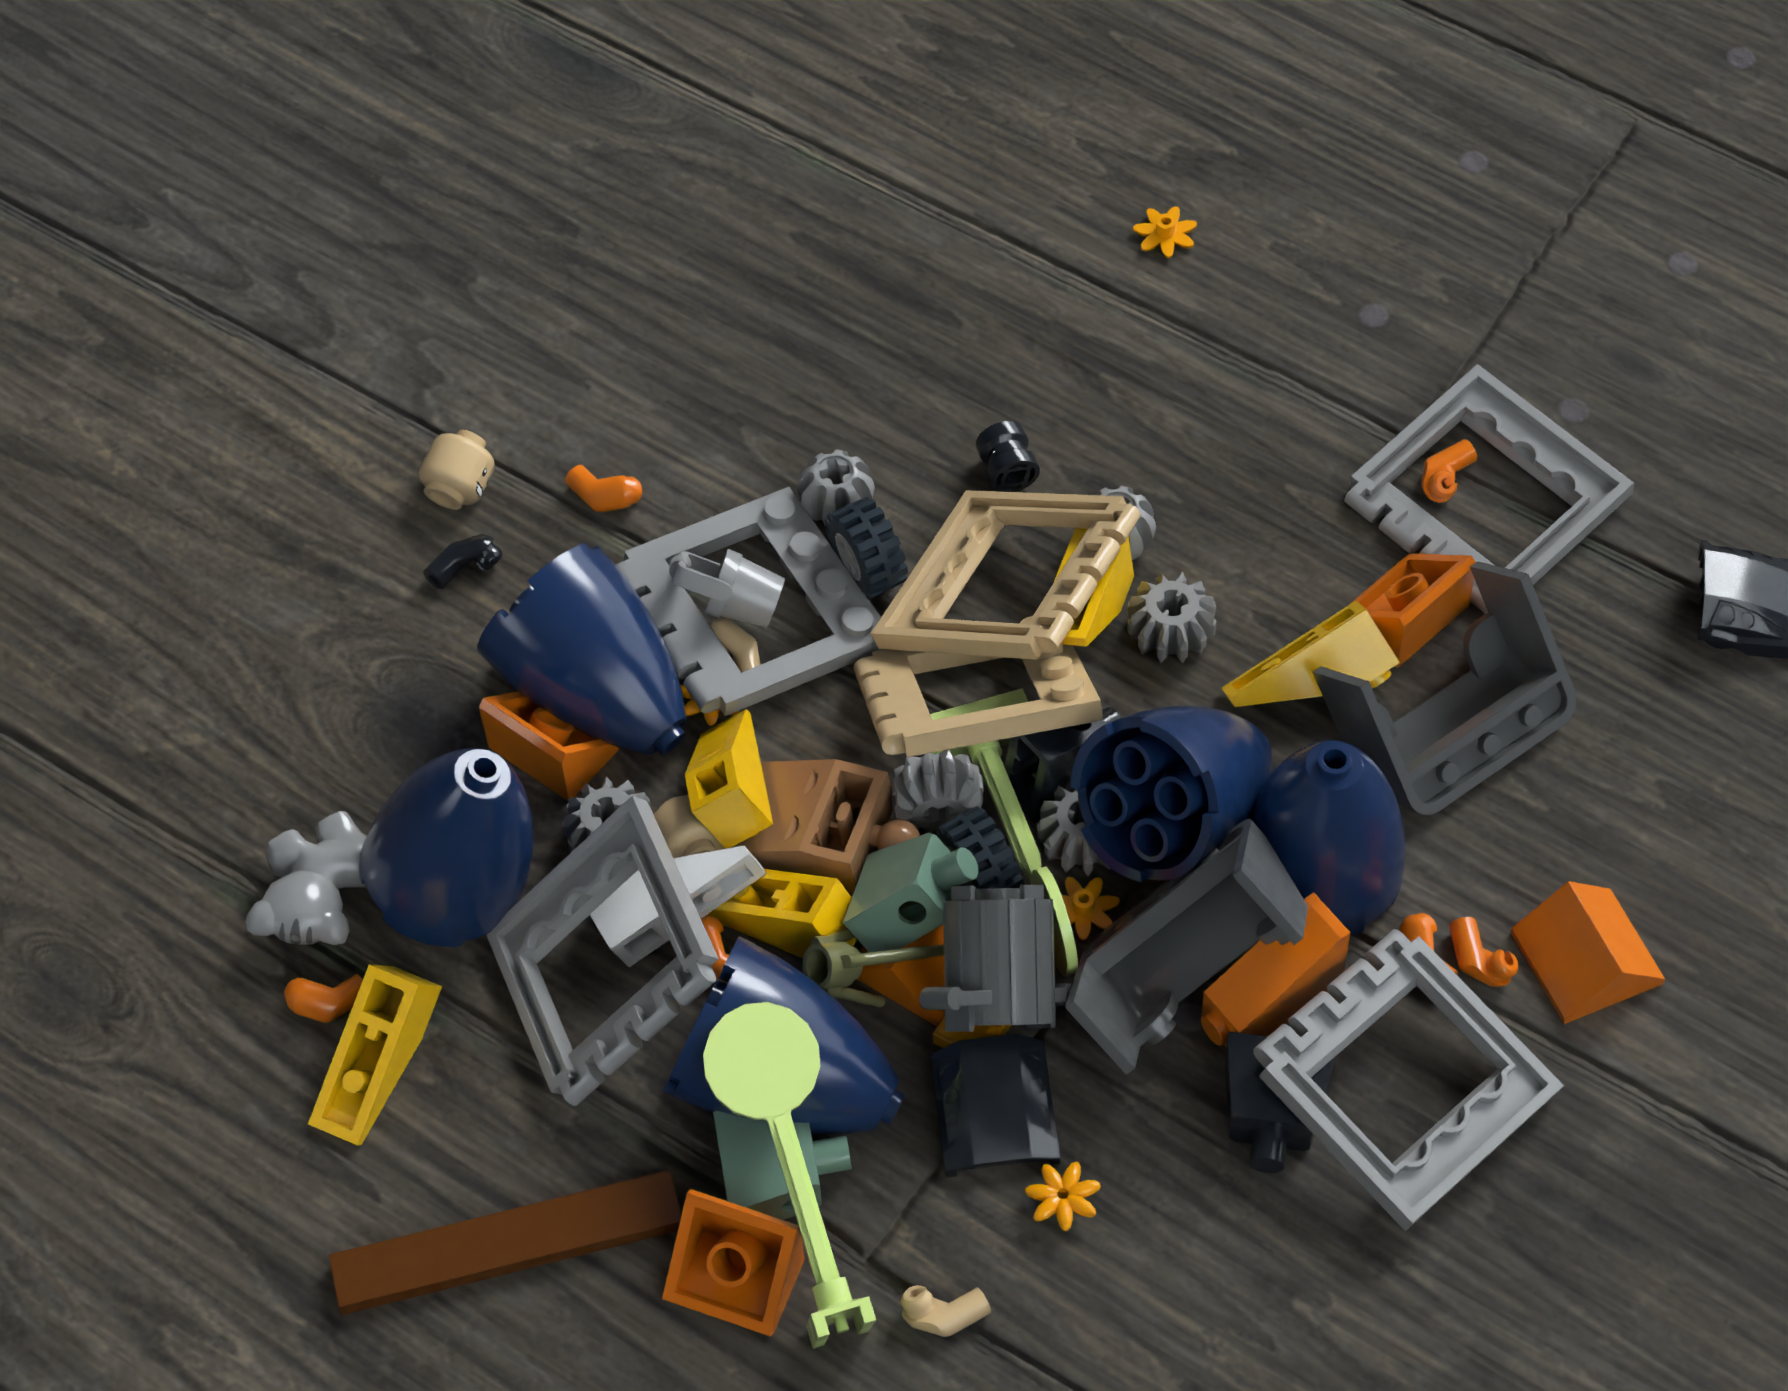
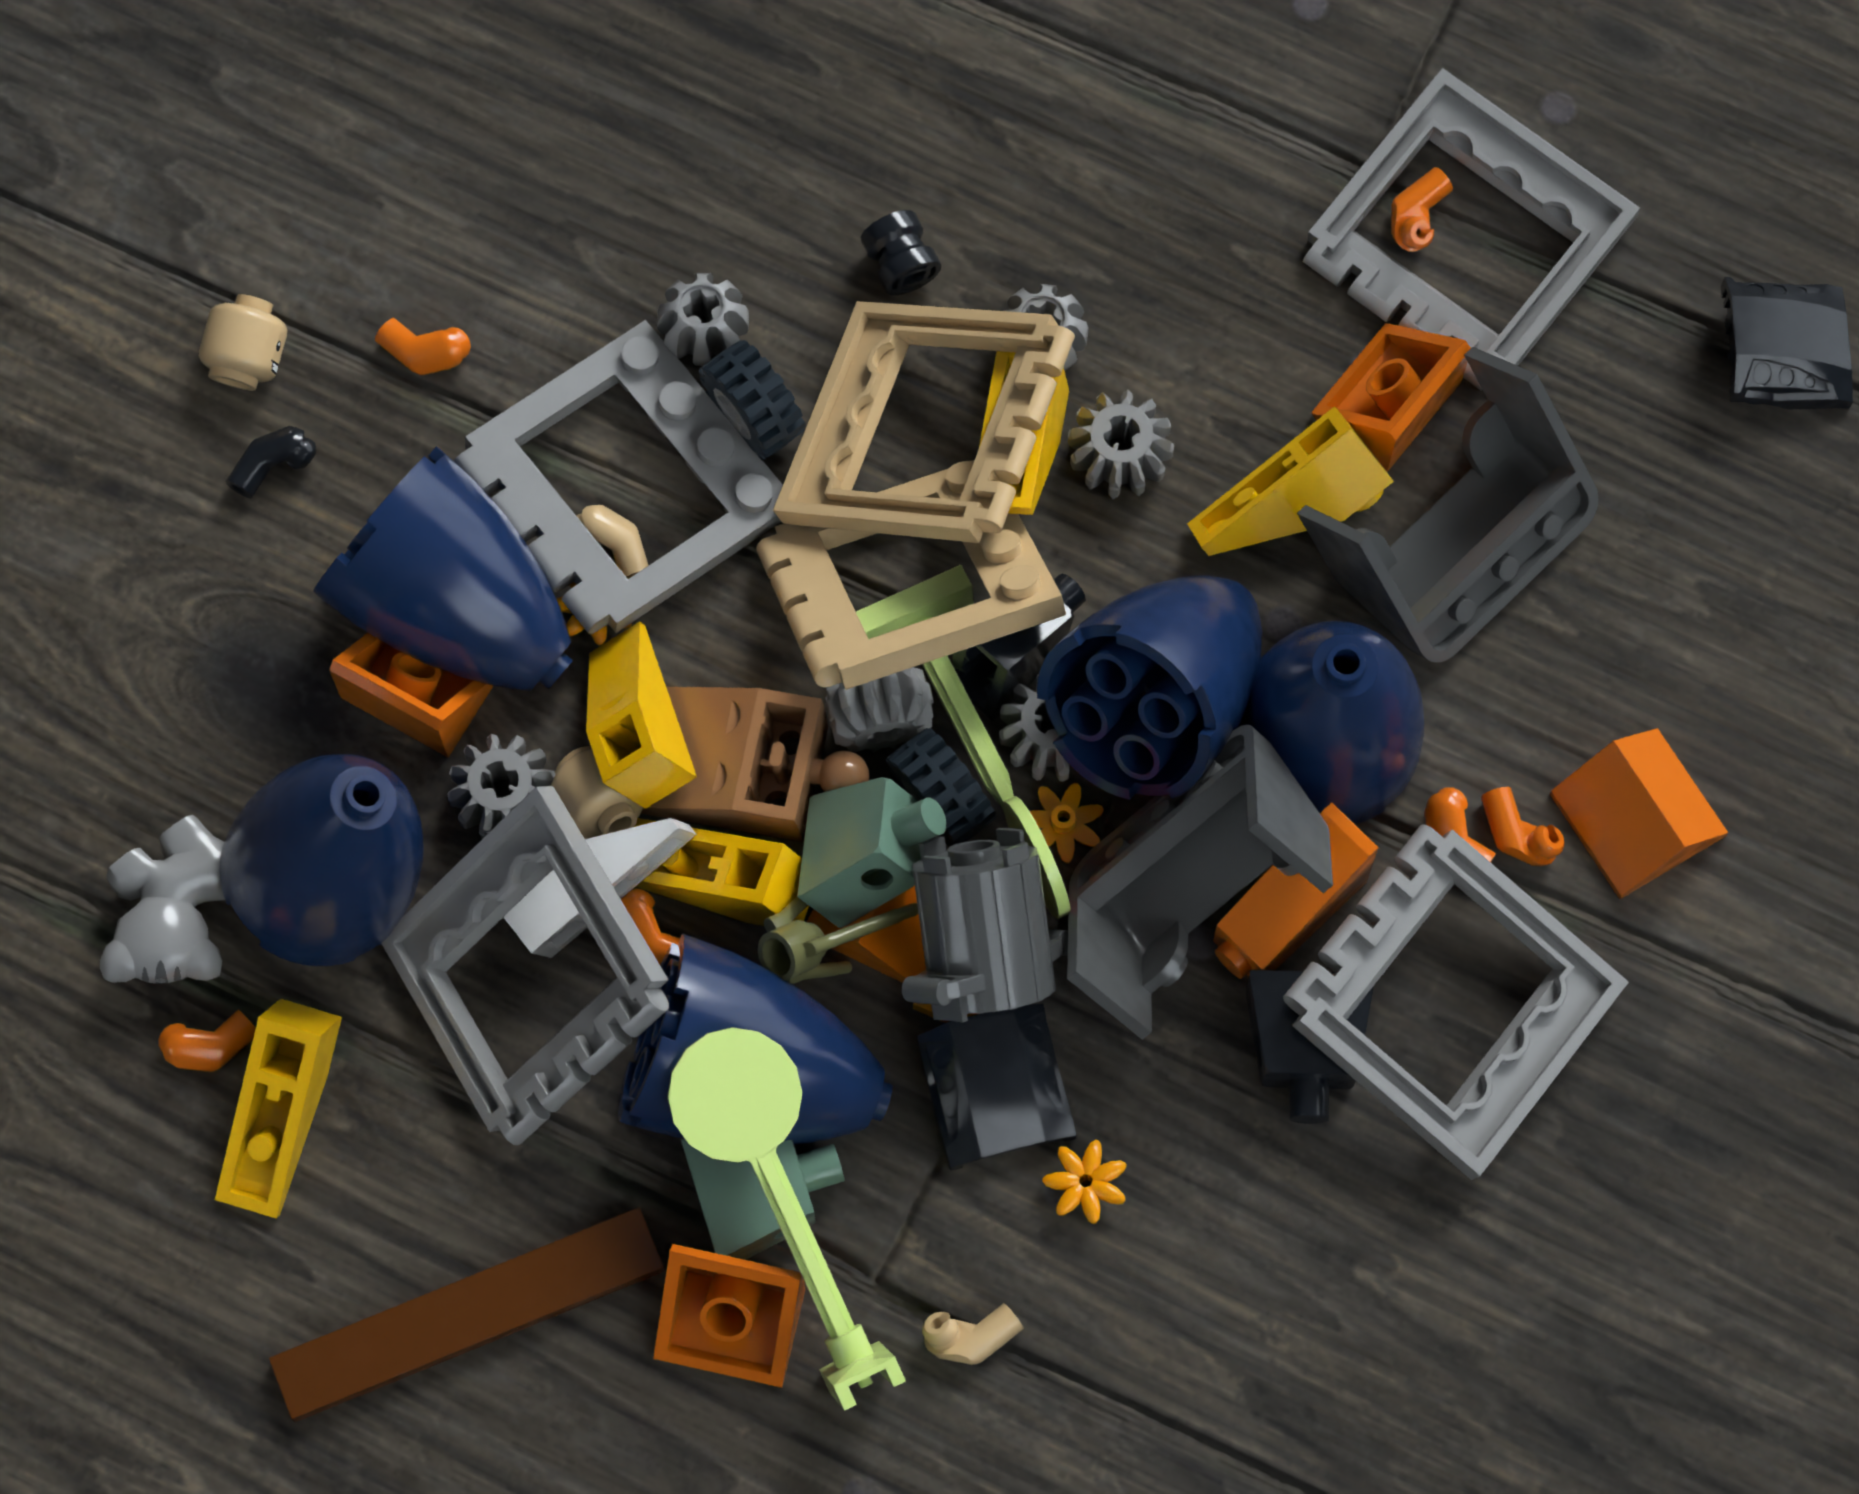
camera: 10 degrees left, 15 degrees up
light grey piece [669,549,785,627] -> none

